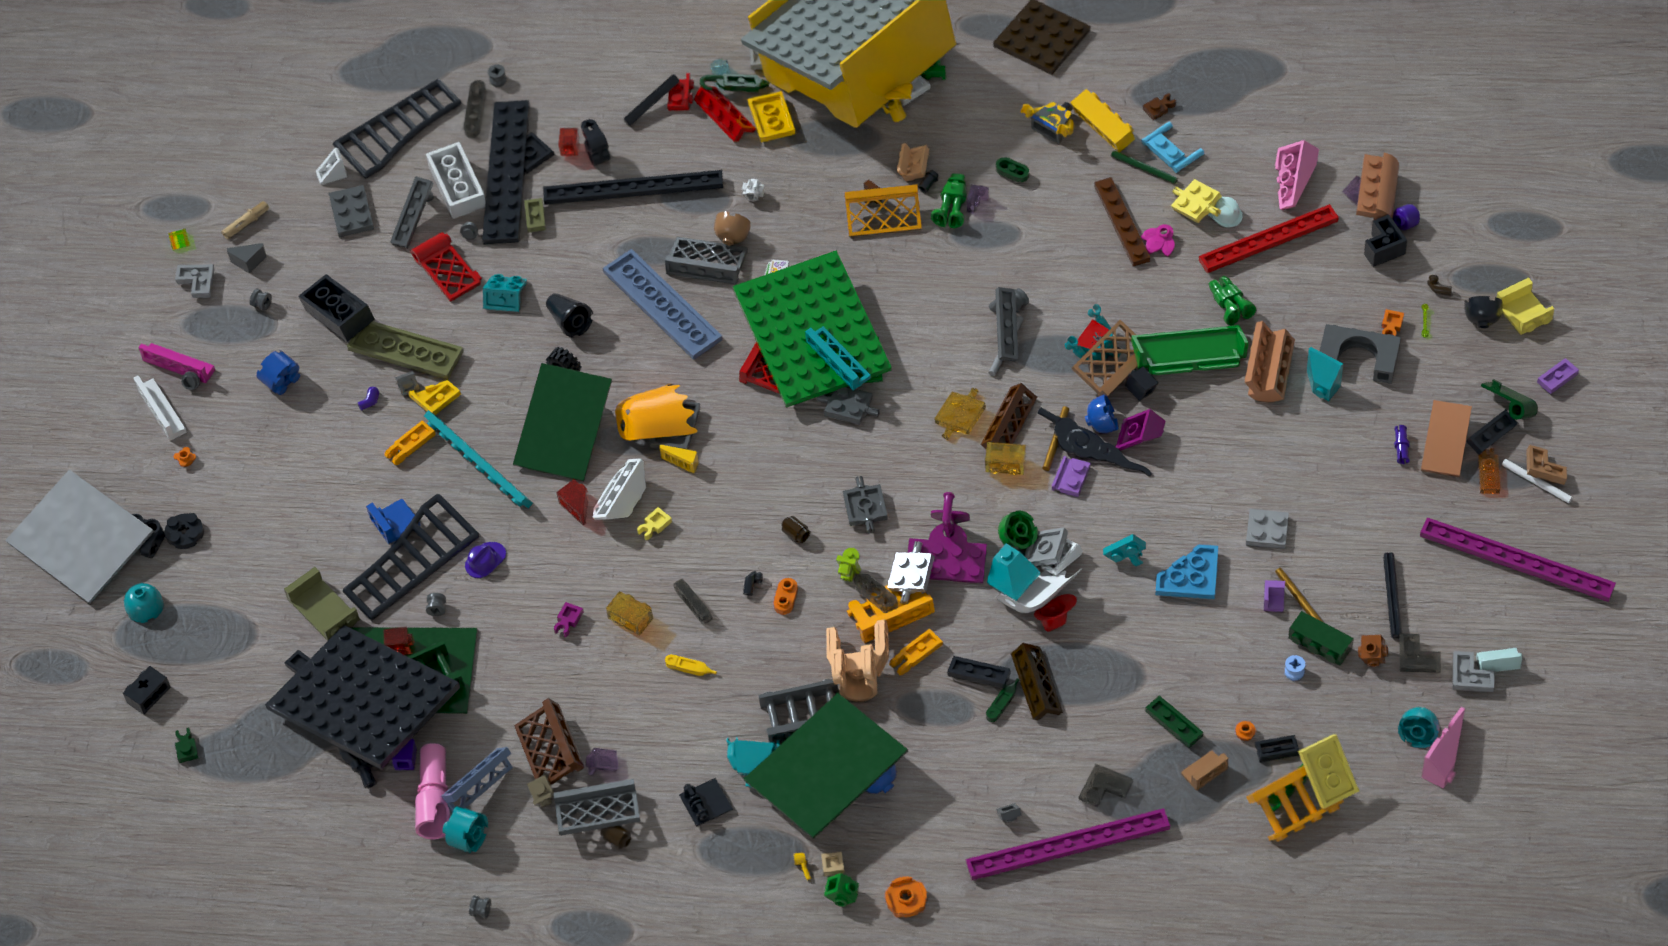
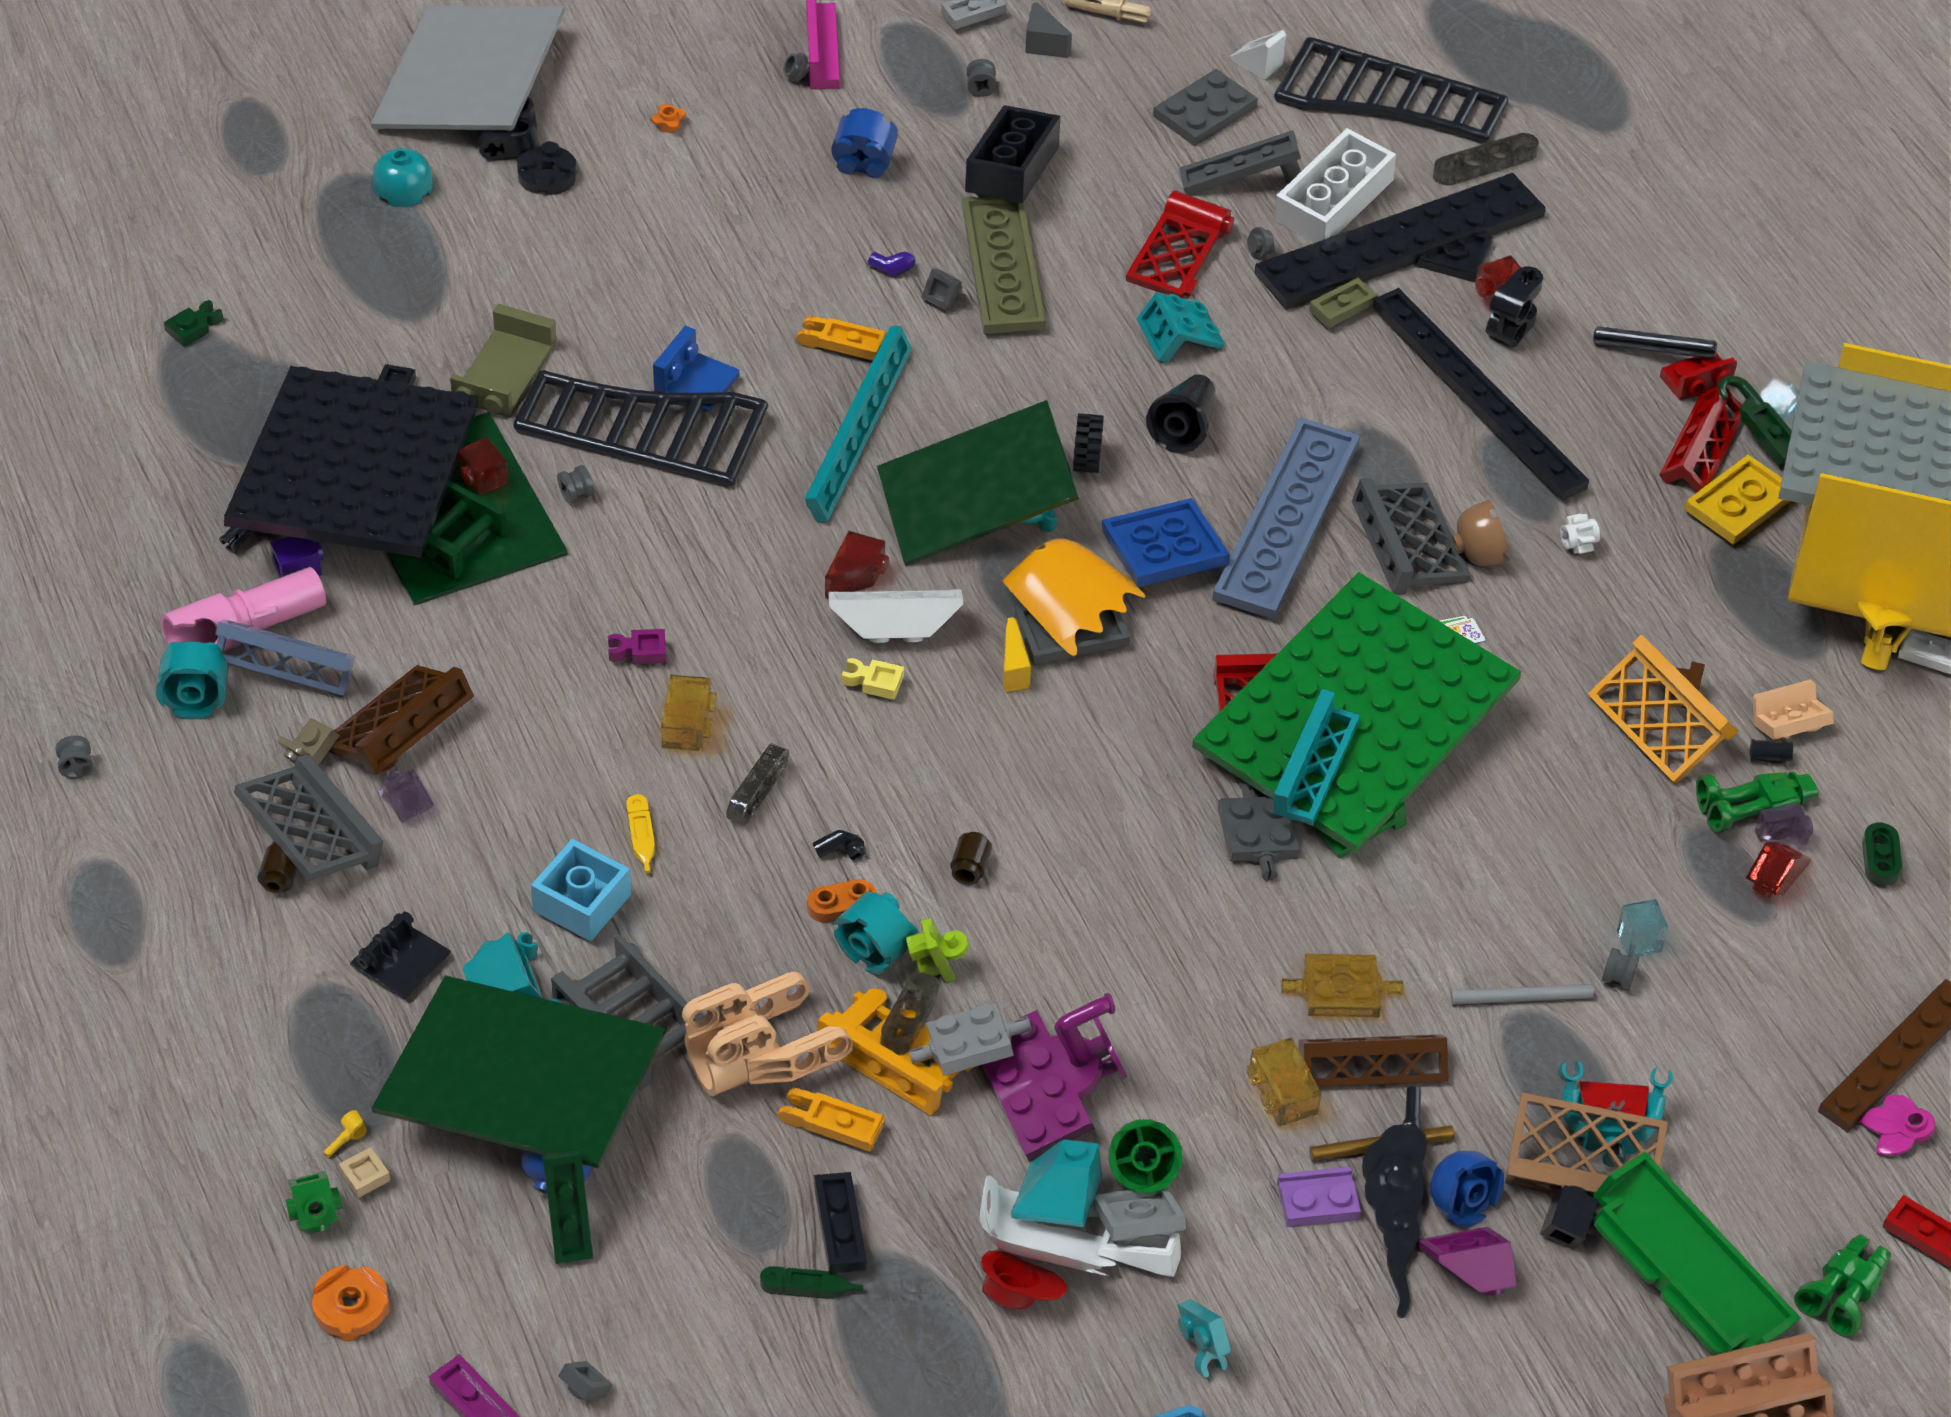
camera: 55 degrees right, 5 degrees down
black brick [123,666,171,715] -> none
white fence [133,376,187,441] -> none
yellow wing [409,380,461,415] -> none
dark purple piece [465,542,506,578] -> none
dark grey wheel [488,64,507,87] -> none
dark grey plate [843,476,888,534] -> none
dark grey piece [989,287,1018,362] -> none
dark brown fence [1011,643,1063,721] -> none
none -> medium azure brick [531,839,632,942]
none -> dark green plate [542,1149,593,1264]
none -> teal brick [833,892,918,974]
none -> blue plate [1102,498,1229,587]
none -> clear light blue brick [1617,899,1668,956]
none -> clear red slope [1746,842,1811,898]

